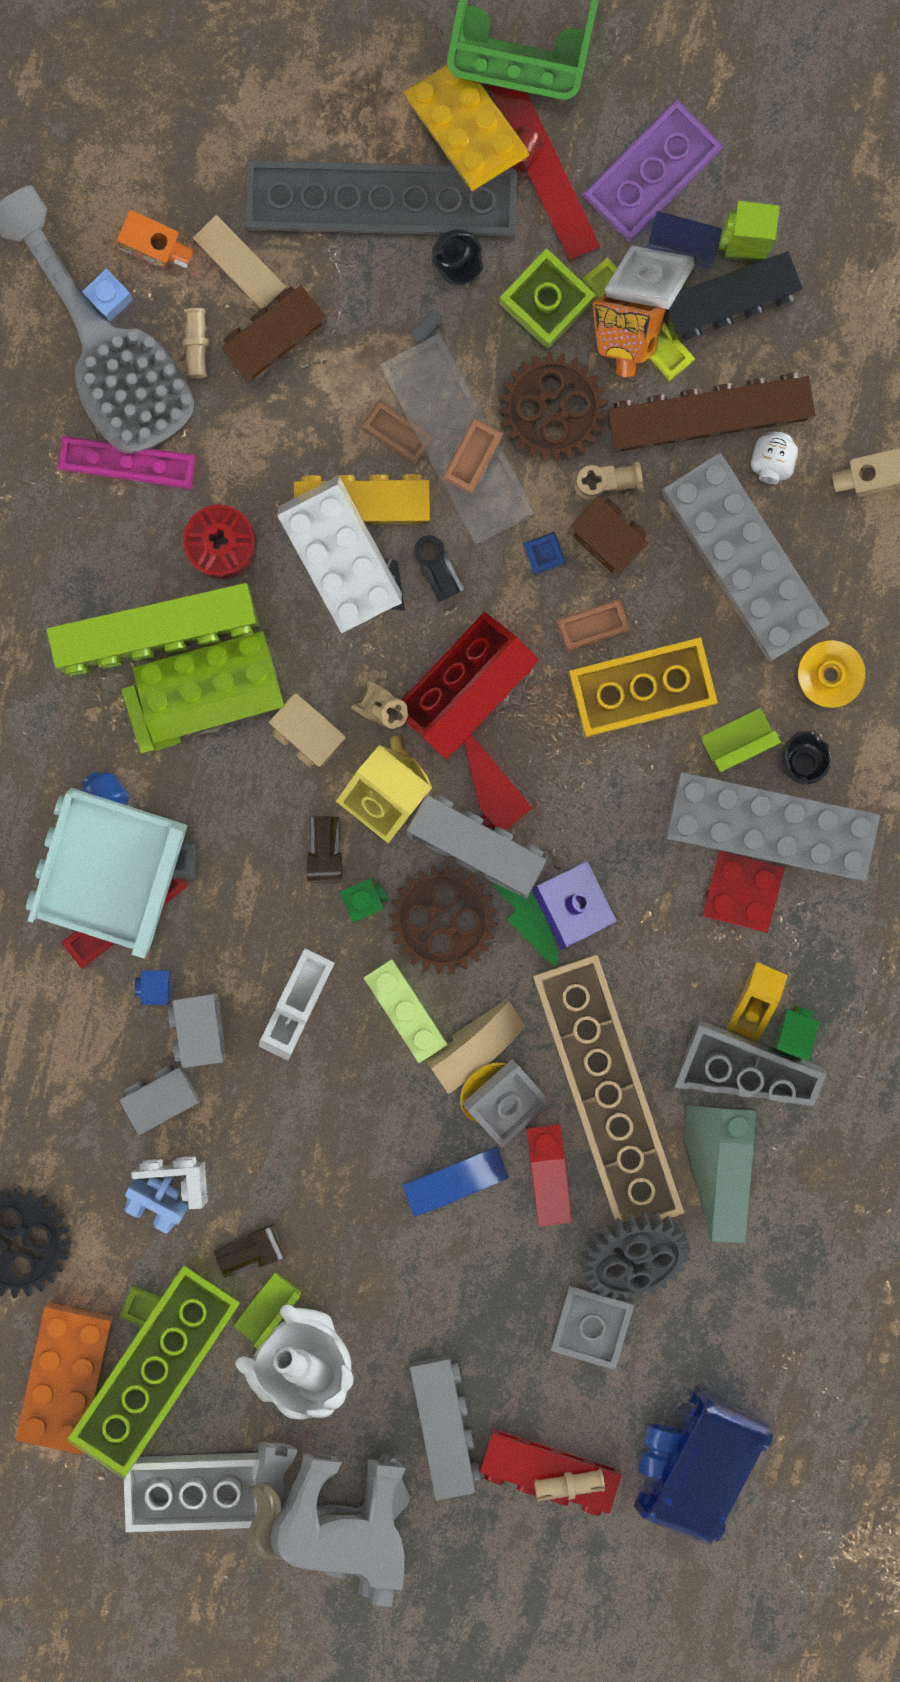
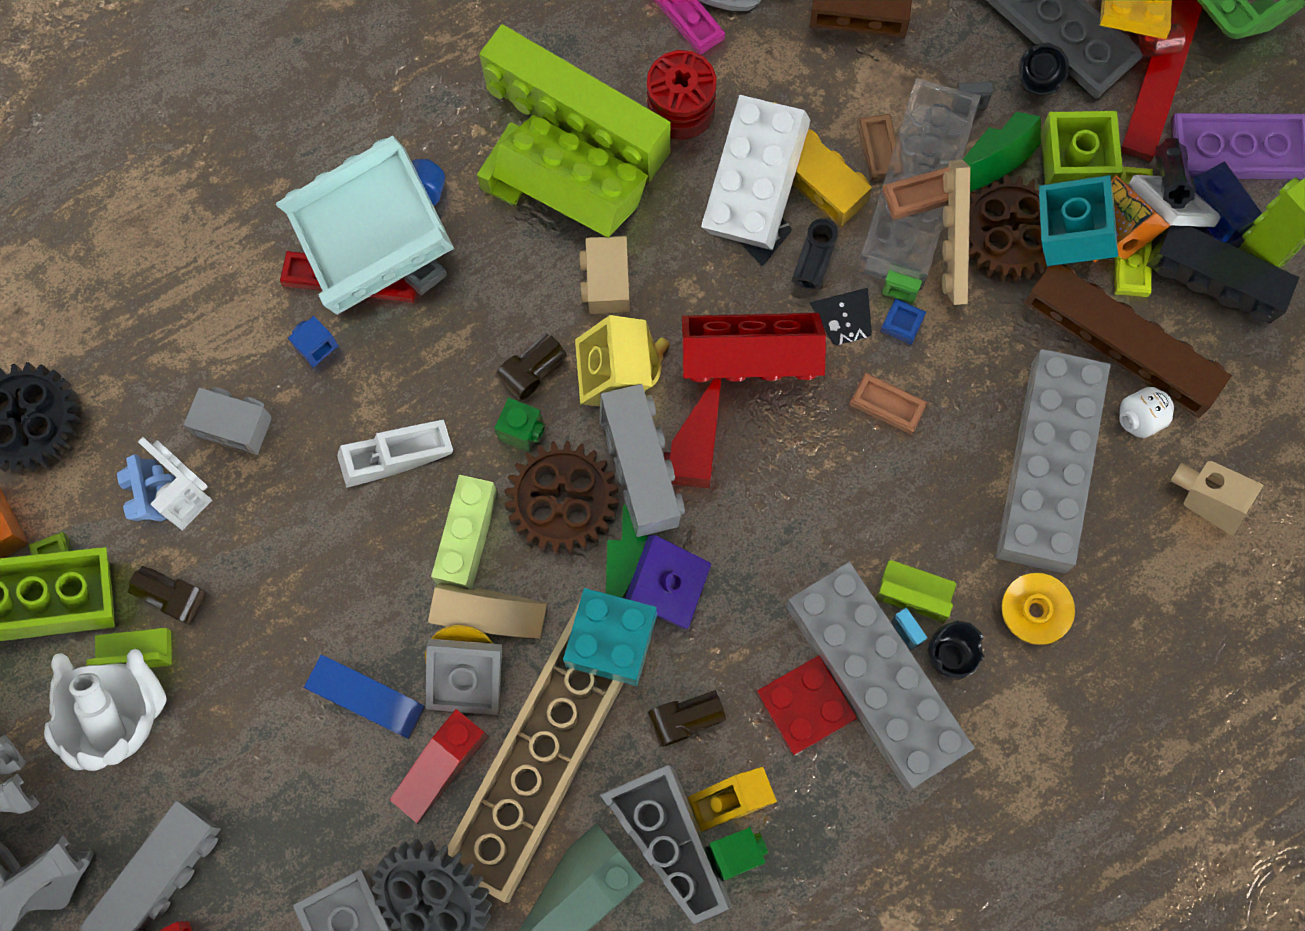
camera: 50 degrees right, 15 degrees down
light grey brick [168,992,227,1068] -> none
tan connector [350,680,408,729] -> none
reddish brown brick [568,496,648,578] -> none
yellow brick [568,637,718,738] -> none
tan connector [574,461,643,501] -> none
none -> teal brick [563,588,657,686]
none -> dark brown piece [648,690,726,747]
none -> black sticker [809,288,872,345]
none -> bright green tile [882,270,922,304]
none -> medium azure tile [891,607,927,650]
none -> tan plate [942,160,970,305]
none -> green slope [962,111,1041,192]
none -> teal brick [1039,175,1118,266]
none -> black axle [1155,138,1195,209]

